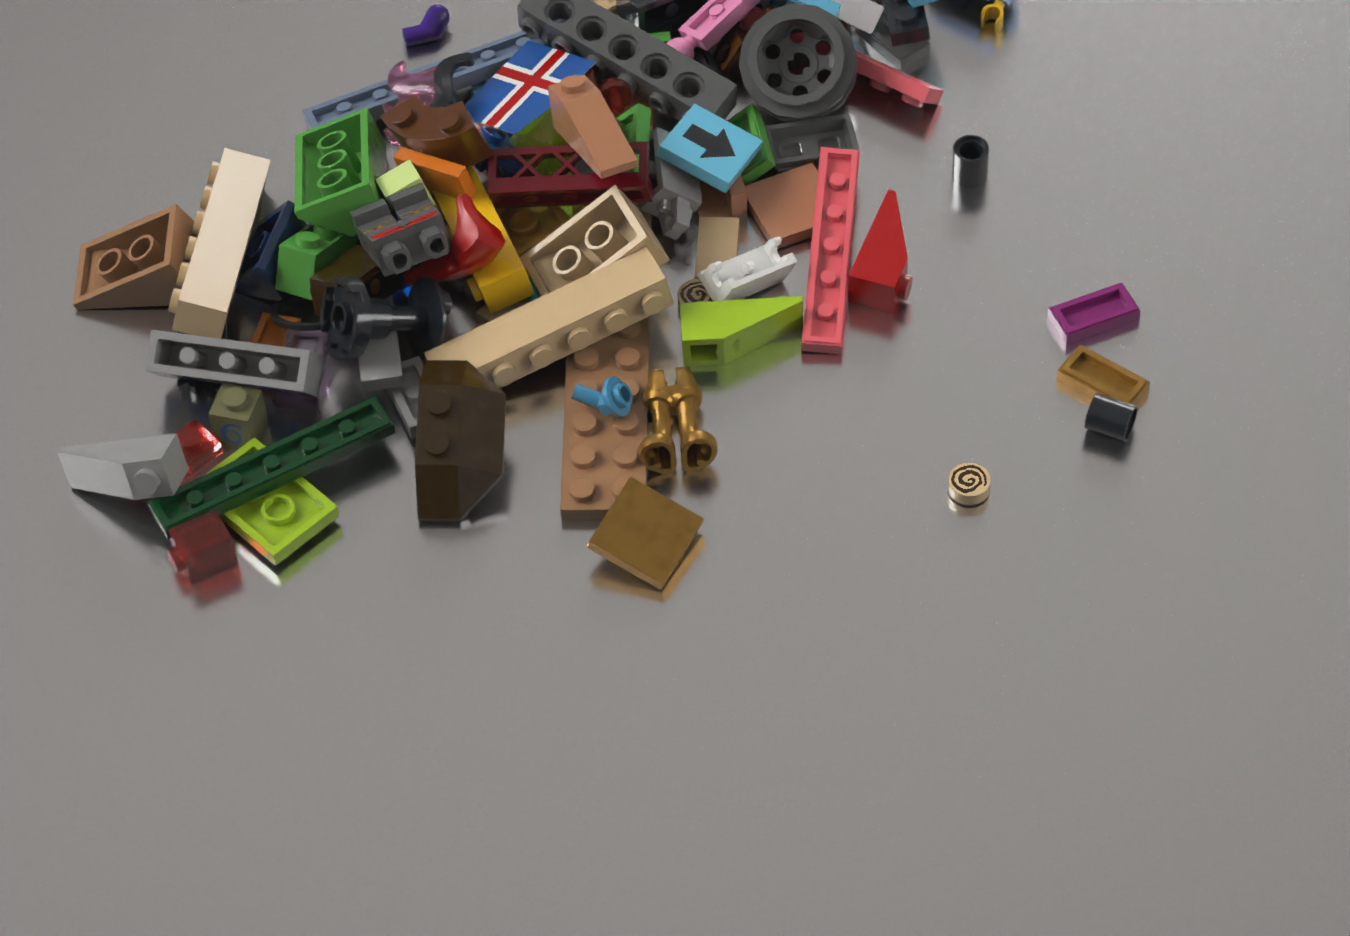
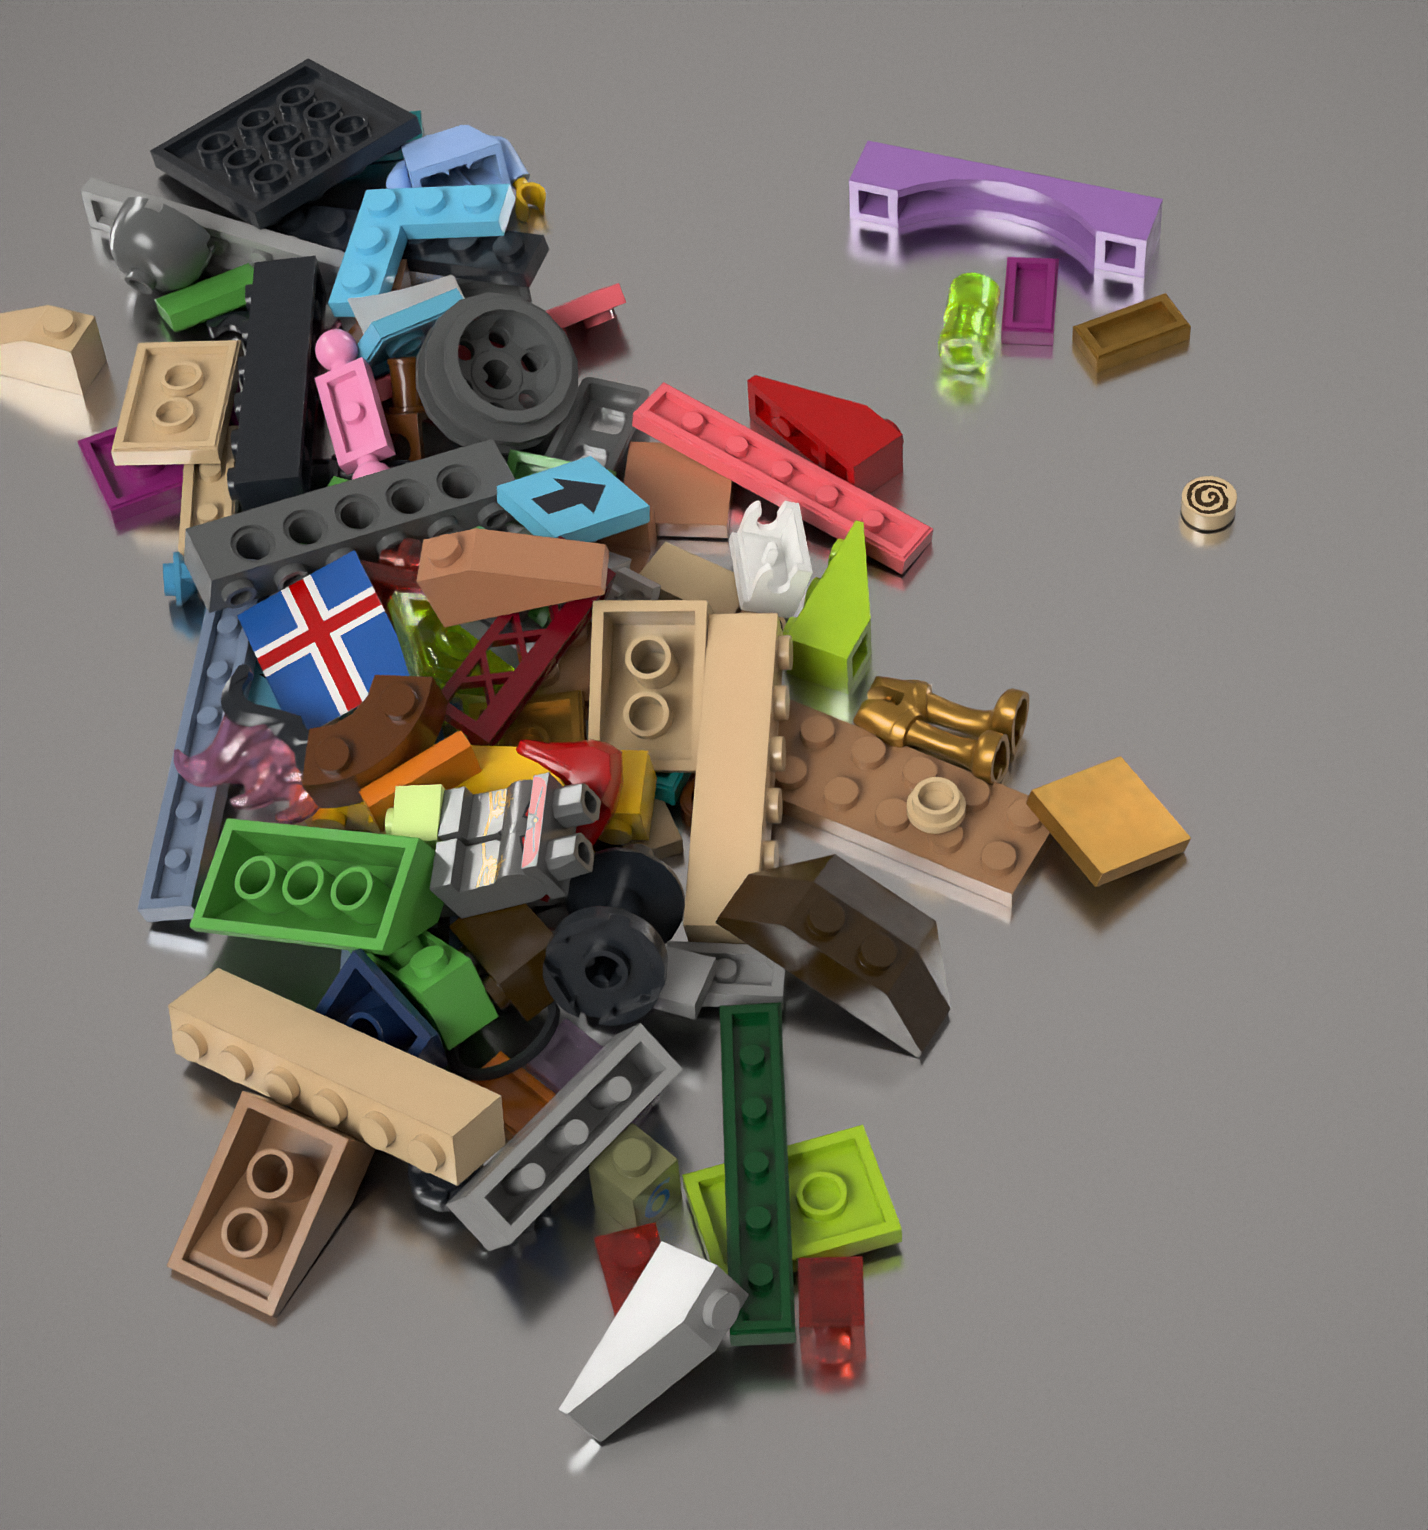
camera: 60 degrees left, 0 degrees up
dark purple arm [402,4,450,47] -> none
dark azure plate [571,376,633,418] -> none
black beam [952,135,989,188] -> none
black beam [1085,393,1138,442] -> none
none -> medium lavender arch [849,140,1163,278]
none -> tan plate [907,777,966,834]
none -> clear neon green piece [938,273,1001,371]

